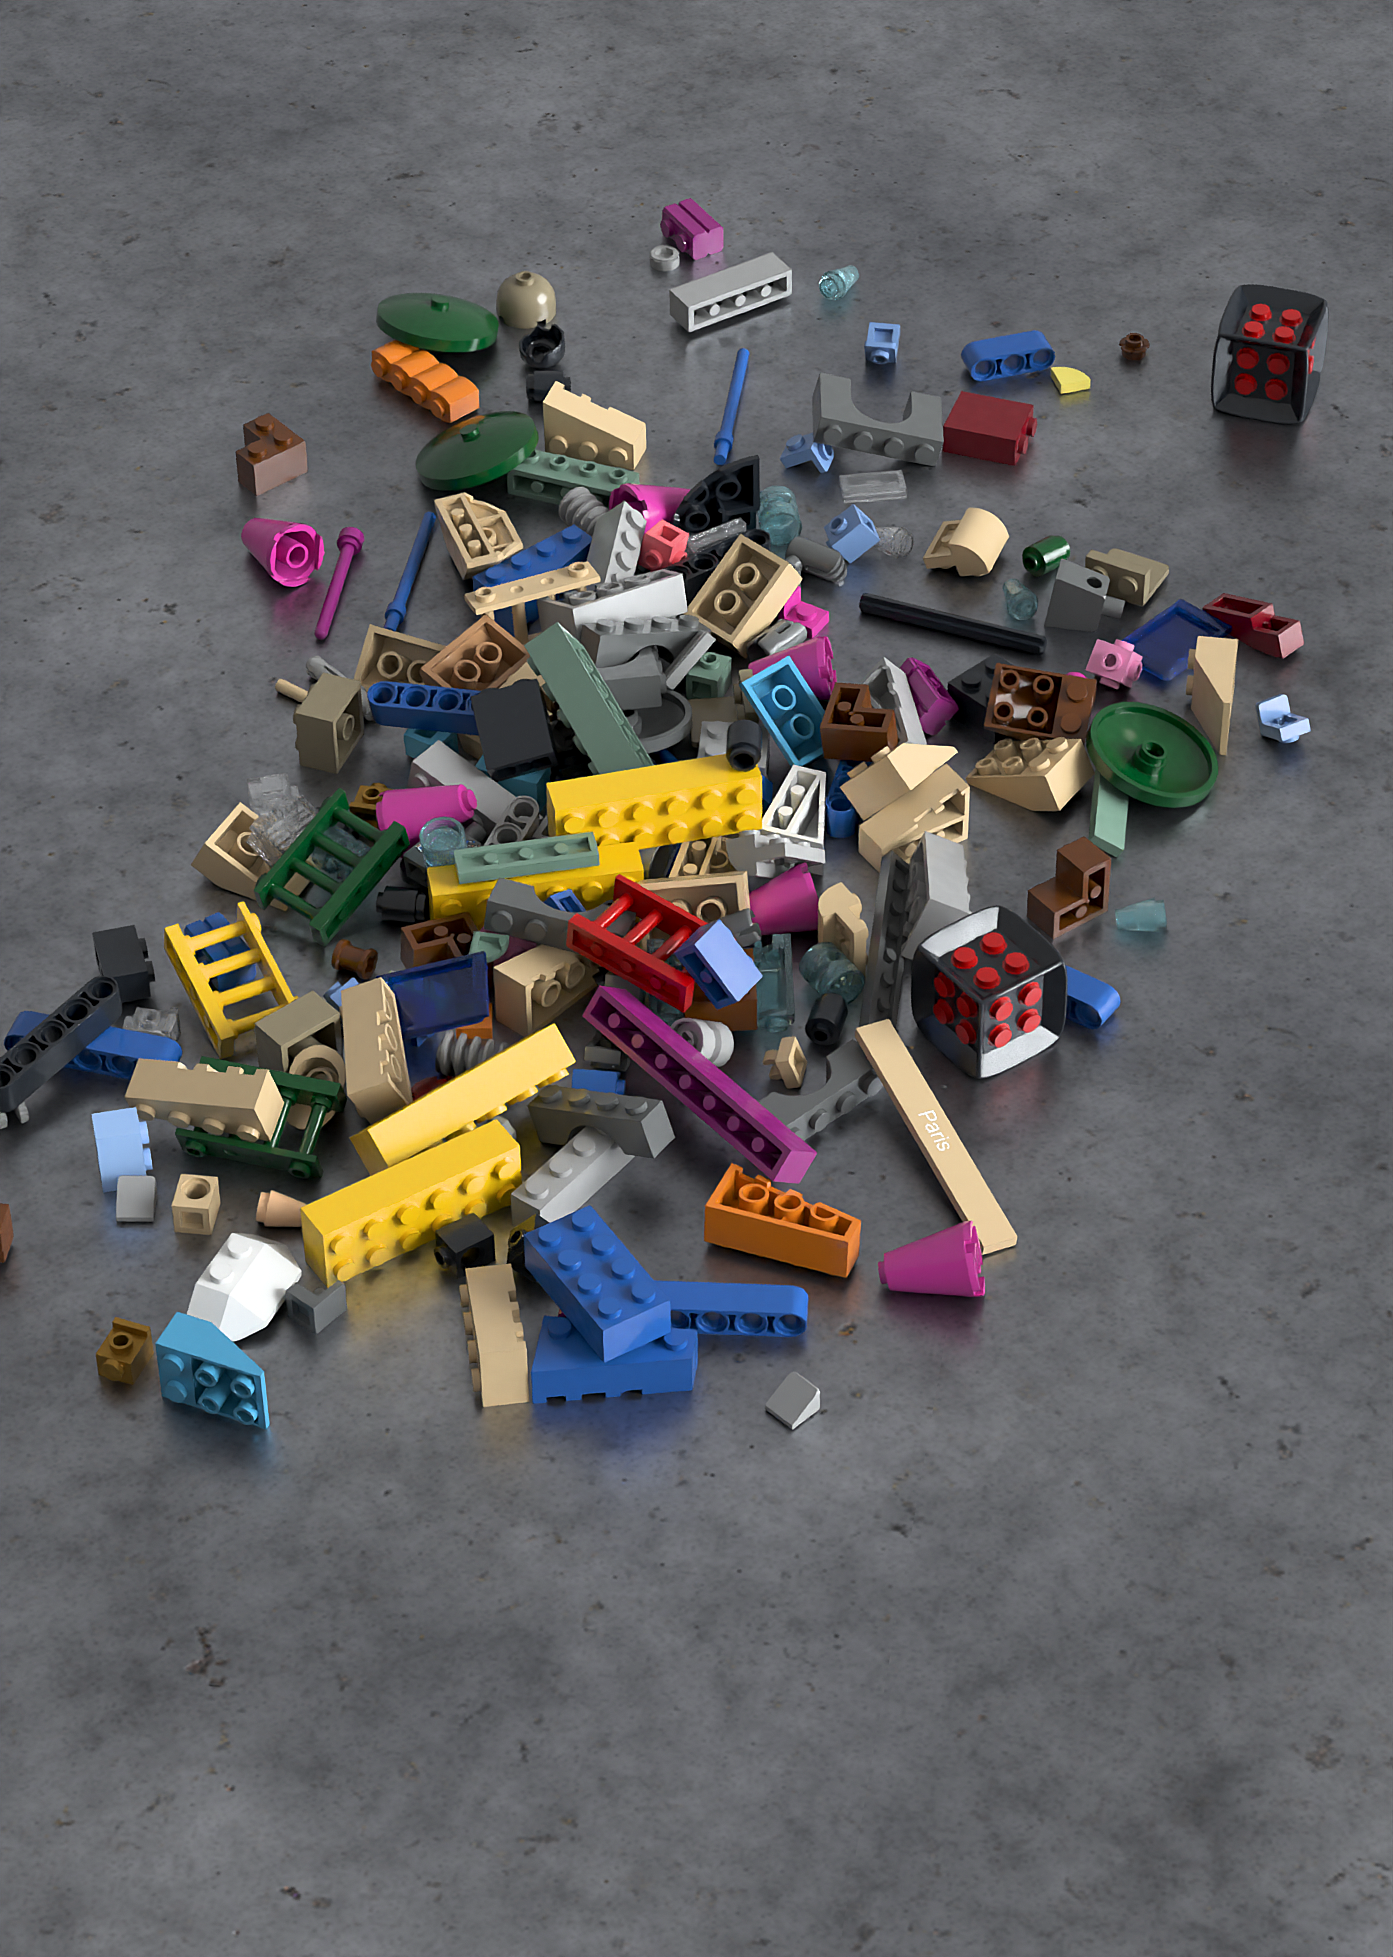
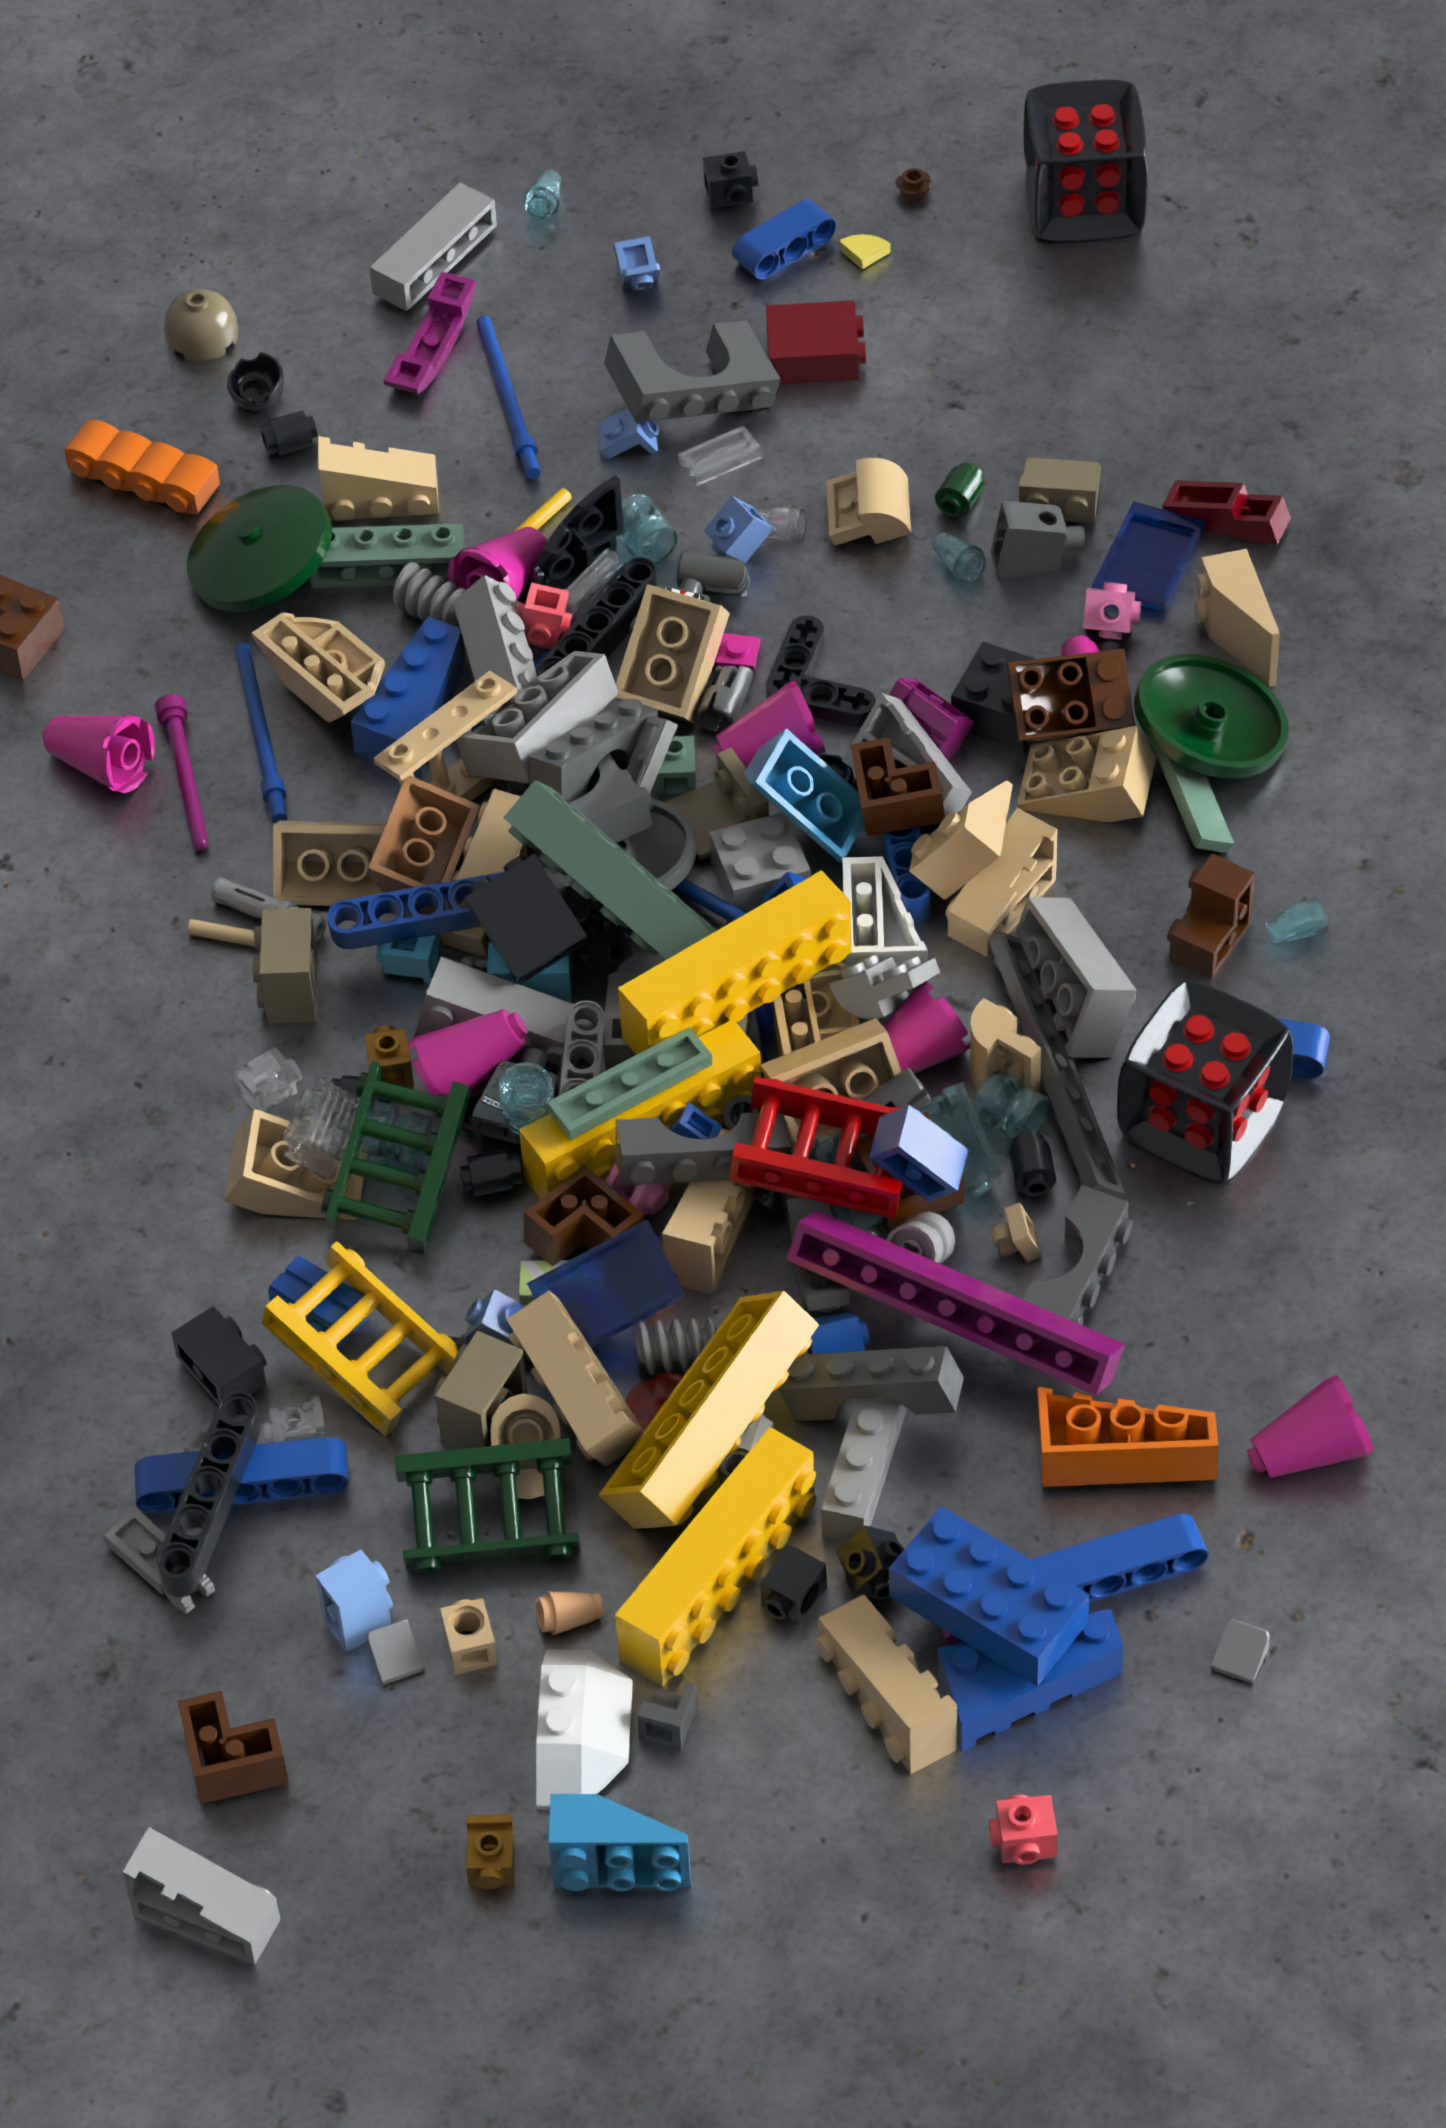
camera: 20 degrees left, 10 degrees up
tan wedge [124,1058,284,1142] -> none
reddish brown bush [331,939,378,979] -> none
dark green dish [376,293,499,352] -> none
sand green tile [468,931,509,965] -> none
light grey tile [650,245,680,271] -> none
magenta brick [660,198,724,260] -> none
black brick [726,720,762,772] -> none
tan tile [855,1019,1017,1255] -> none
black axle [859,593,1047,655] -> none
bracket [1255,694,1311,743] -> none
none -> magenta slope [383,271,476,394]
none -> black brick [703,151,758,209]
none -> black beam [766,615,876,727]
none -> coral brick [988,1795,1058,1865]

